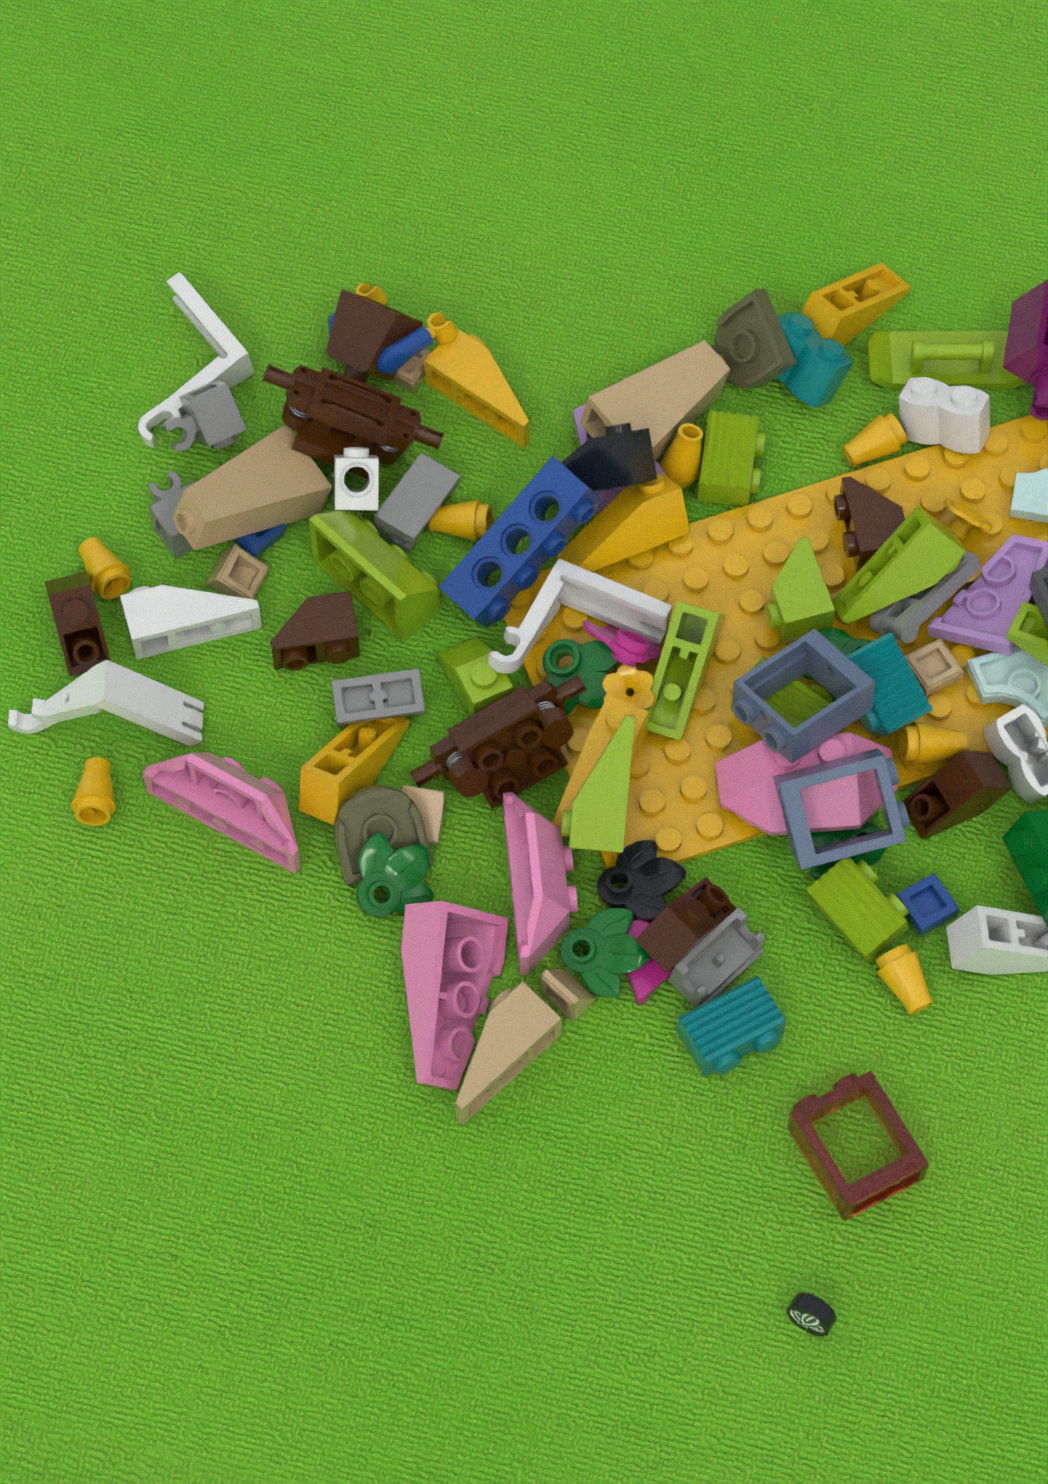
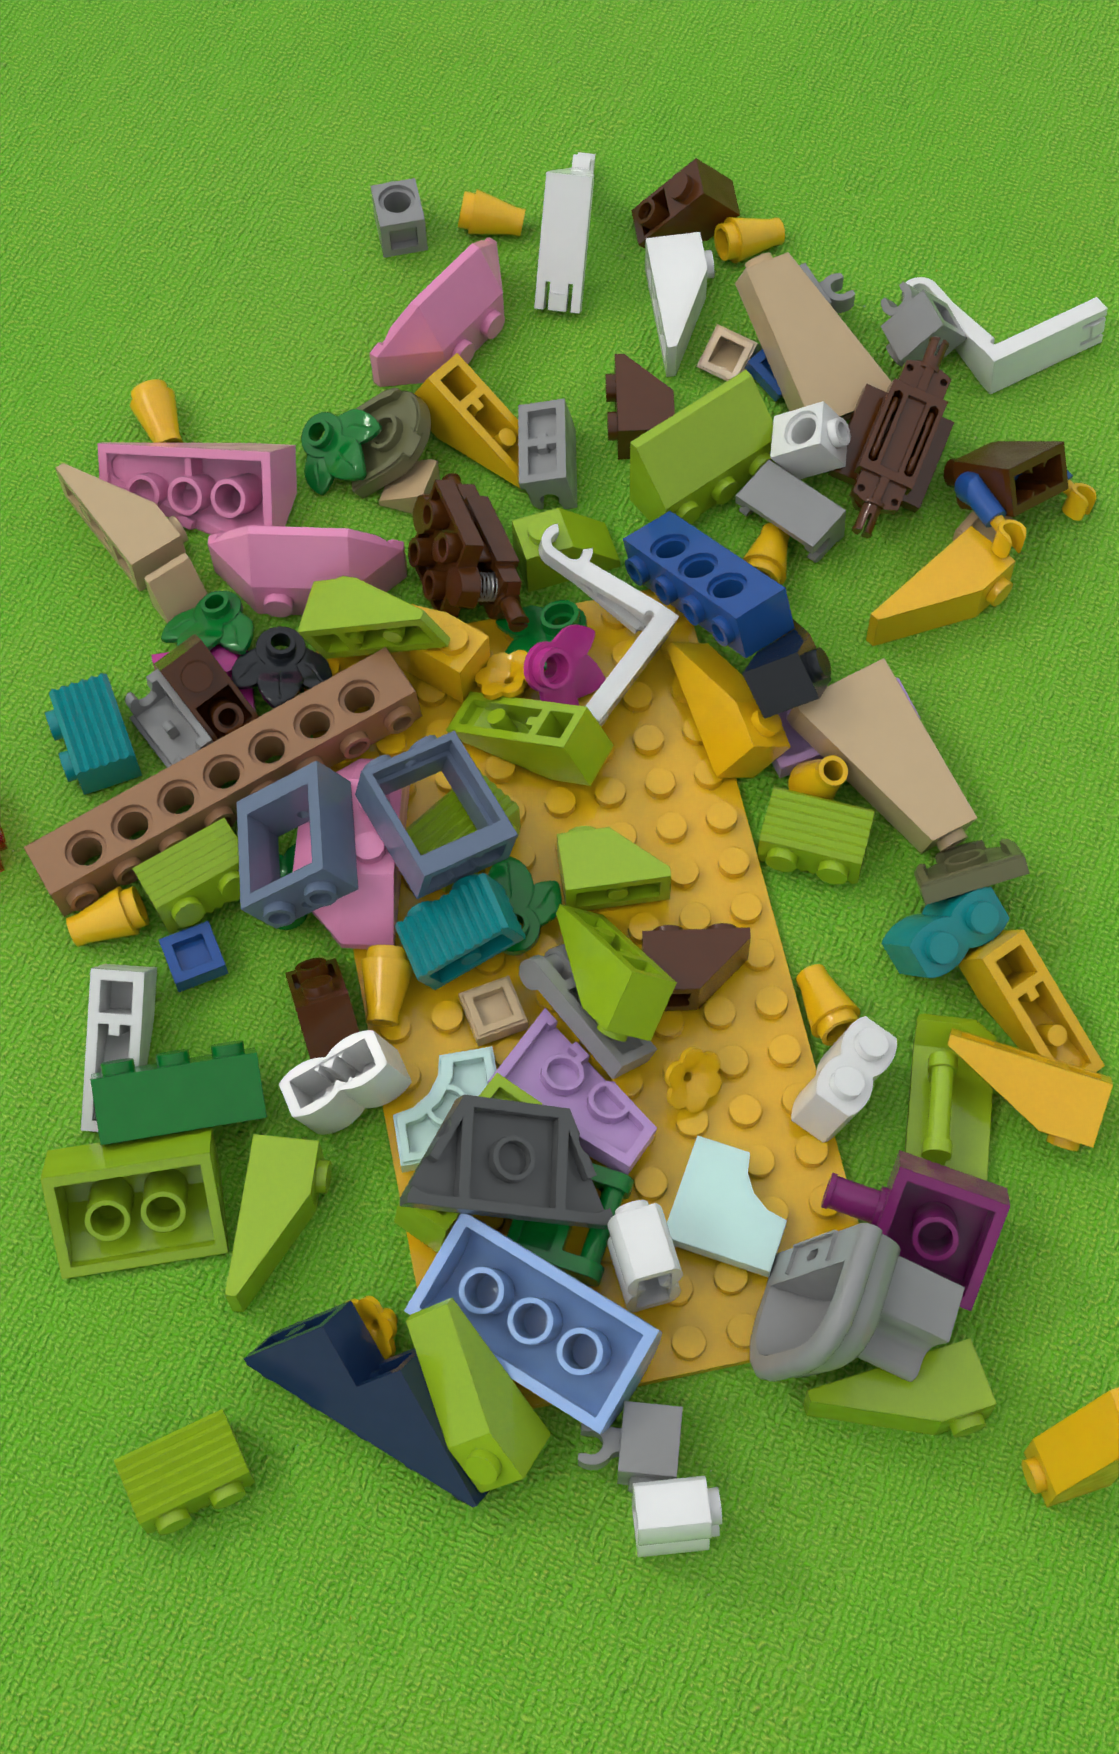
camera: 100 degrees right, 0 degrees up
none -> medium nougat brick [24,647,422,917]
none -> yellow cone [130,379,183,443]
none -> light grey brick [371,178,428,258]
none -> yellow slope [947,1028,1113,1151]

